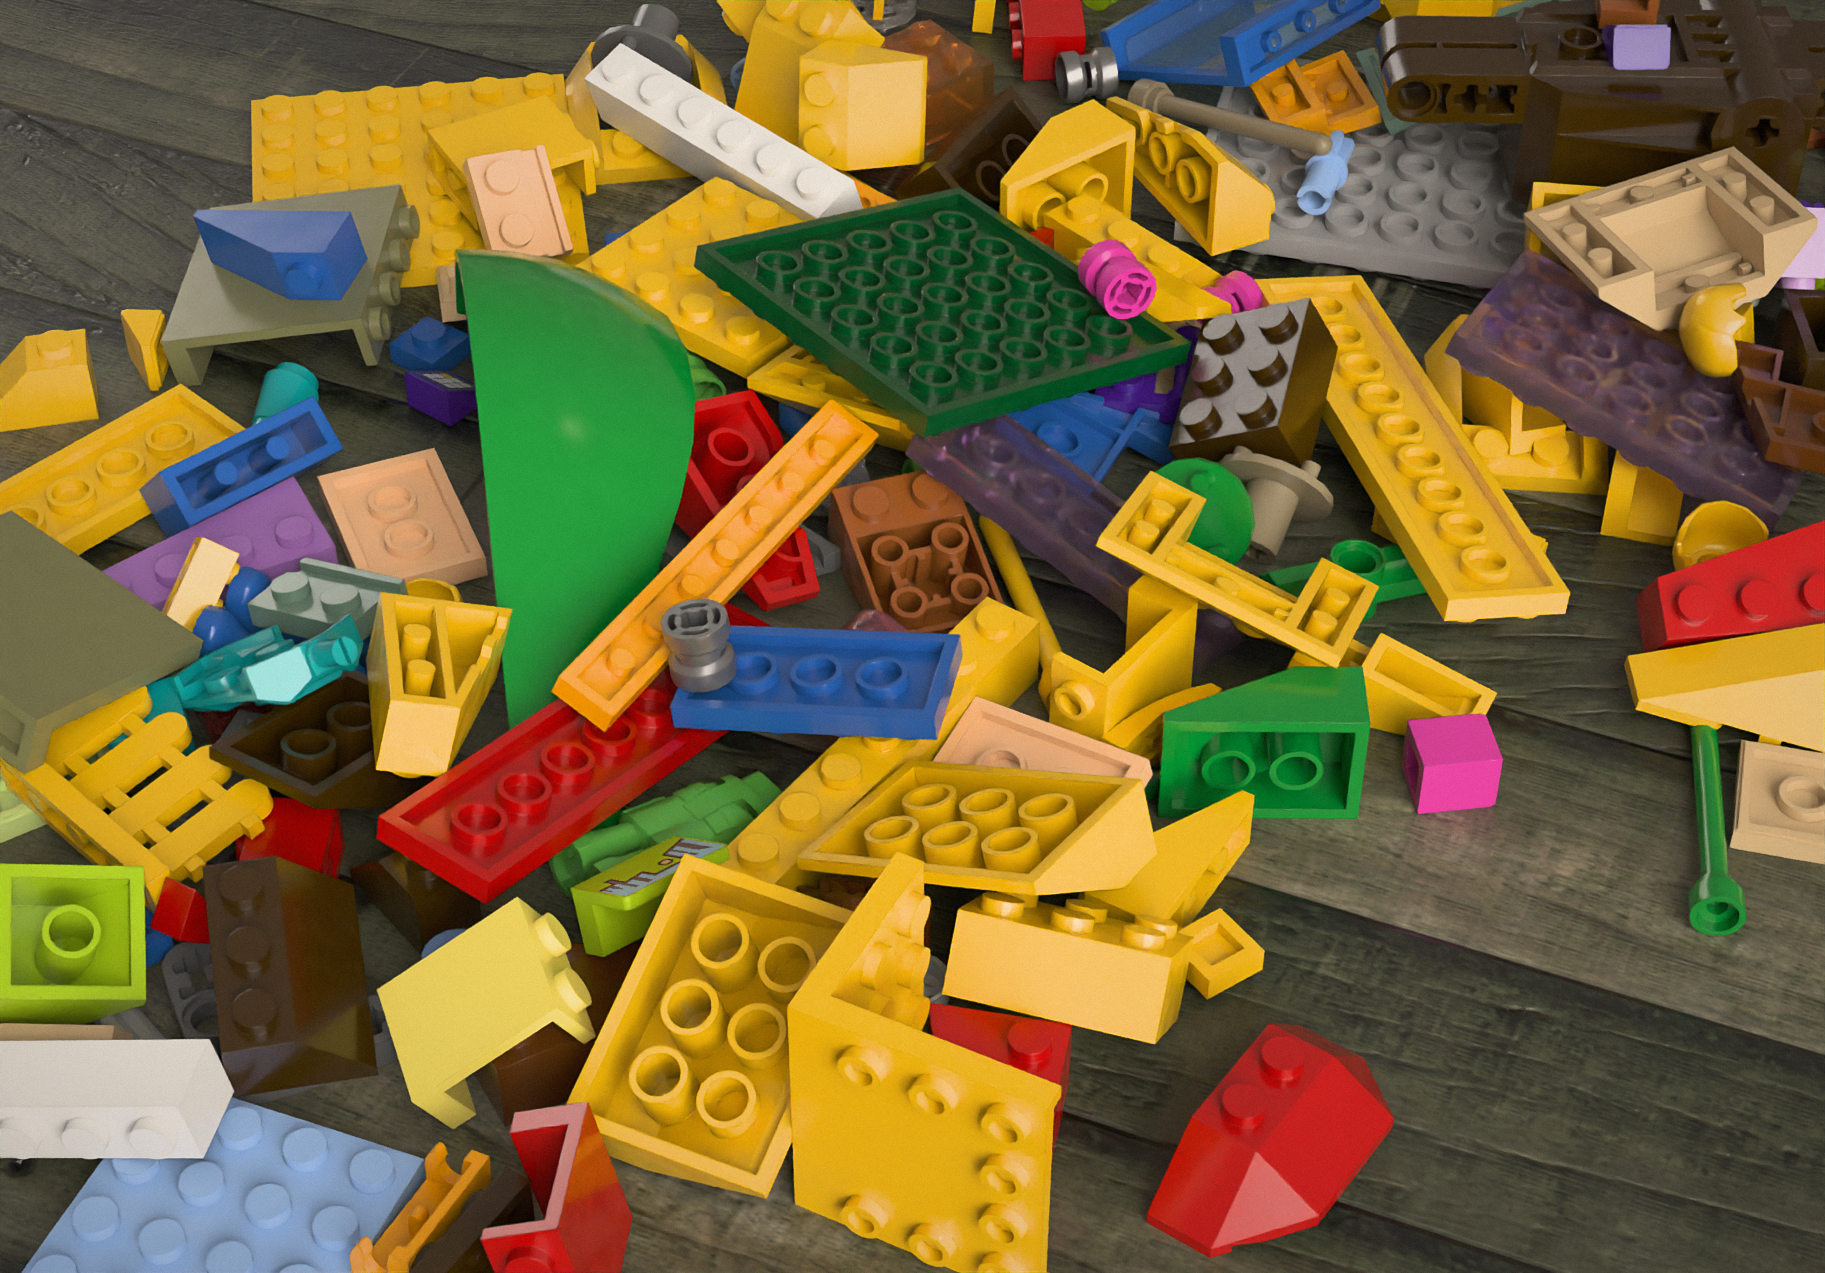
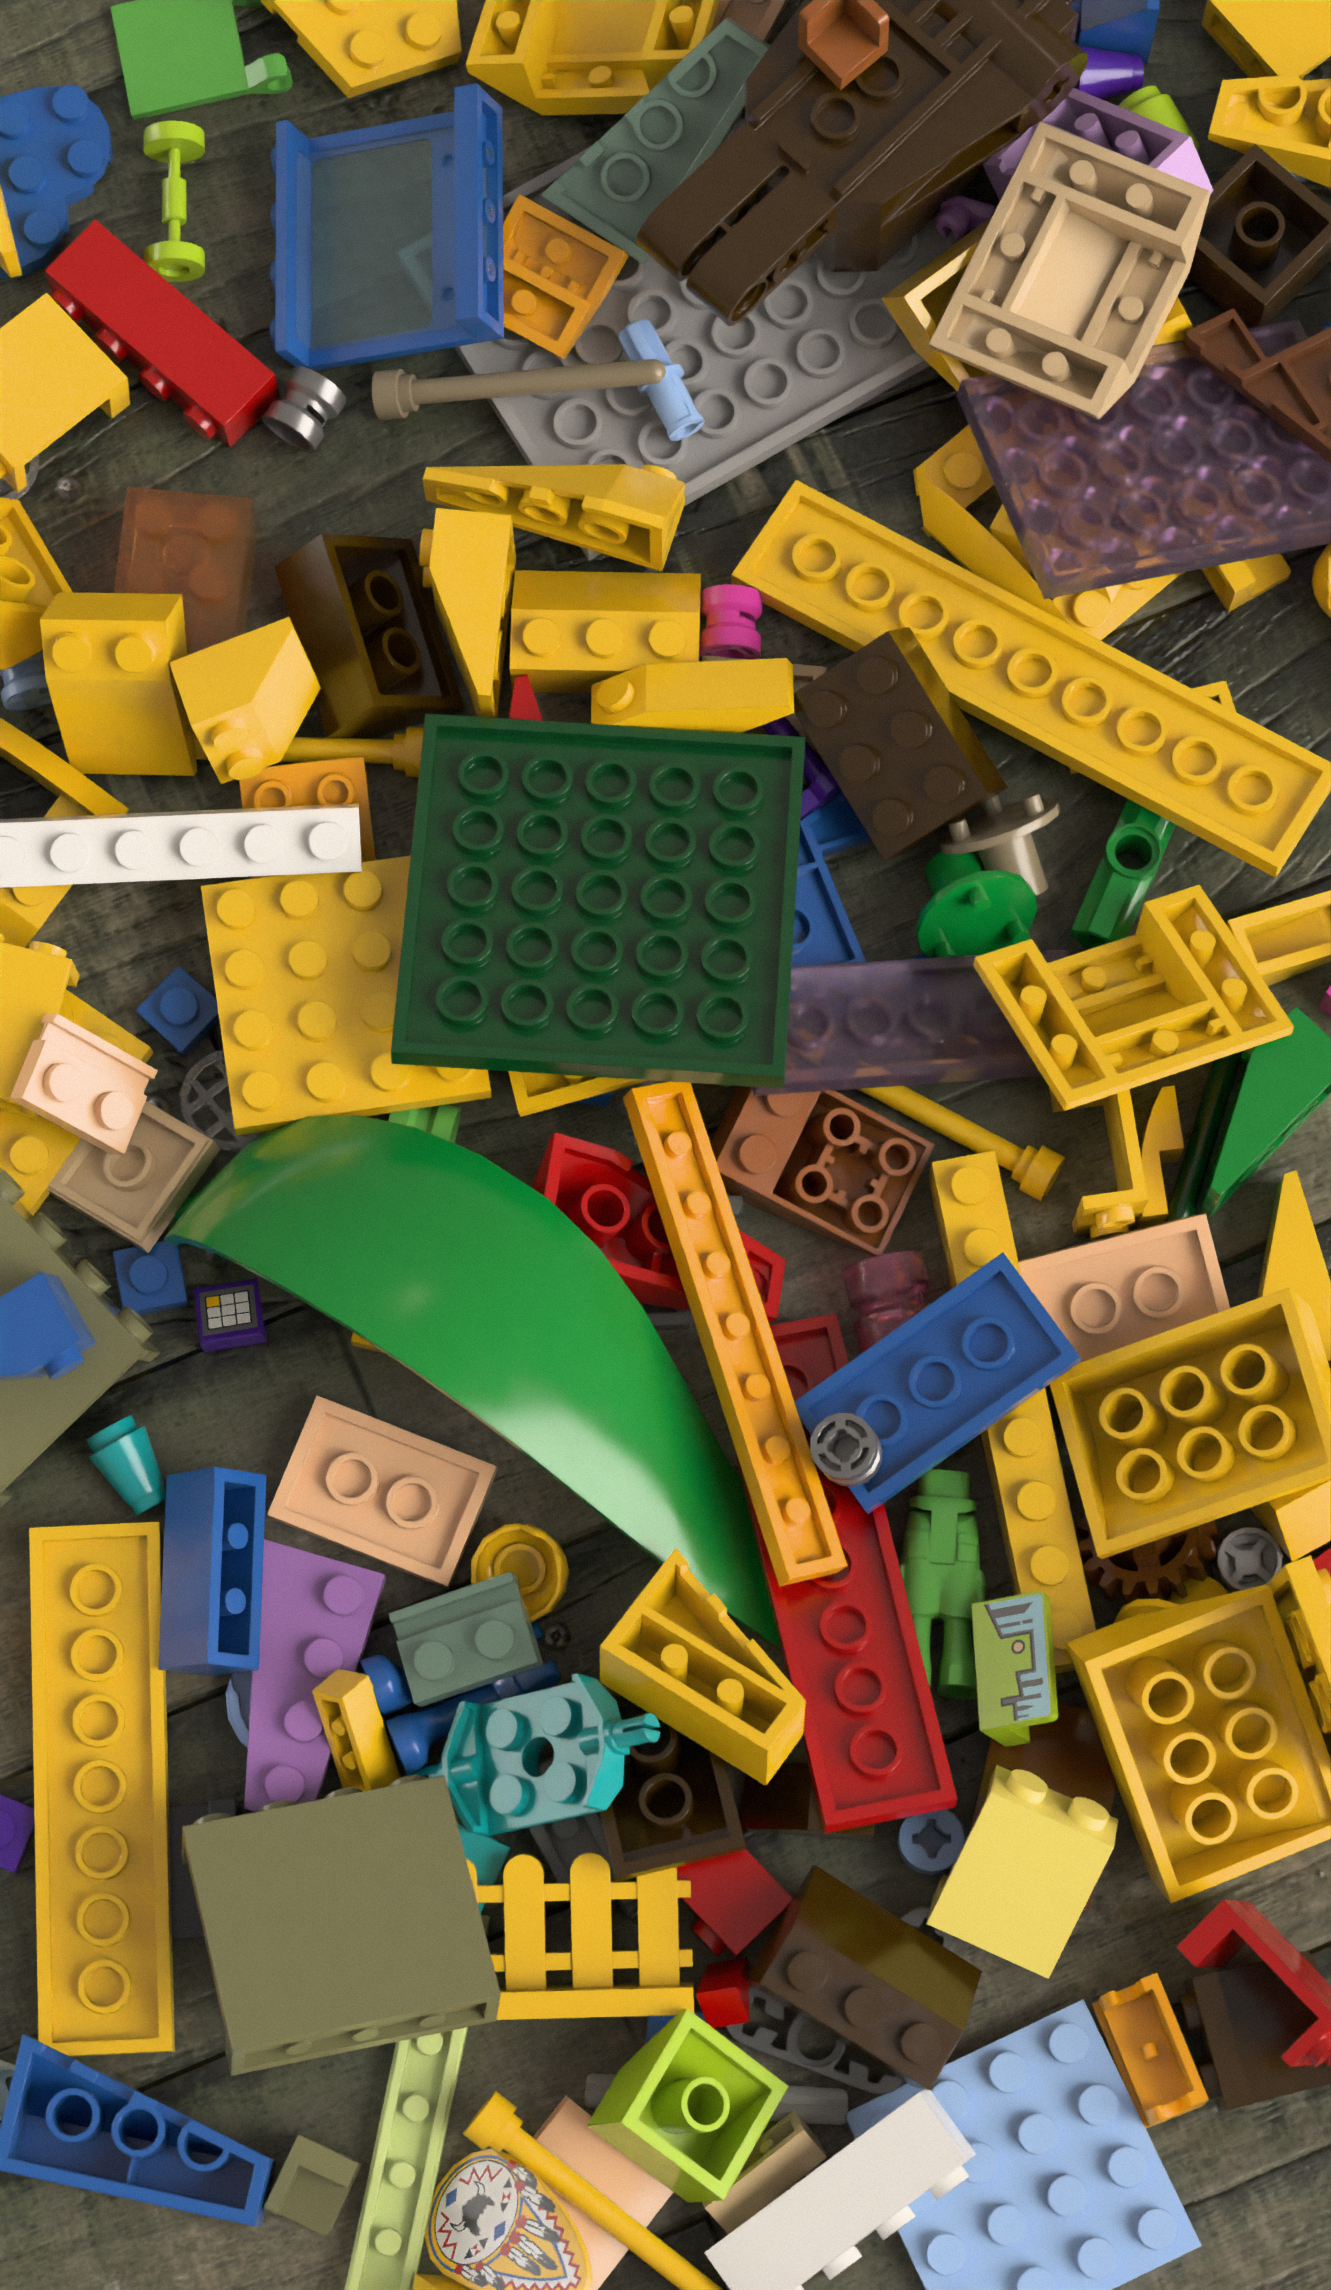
camera: 45 degrees left, 35 degrees up
dark pink wheel [1078,240,1157,319] -> none
slope [1602,25,1671,70] -> none
yellow hair [1679,282,1747,378] -> none

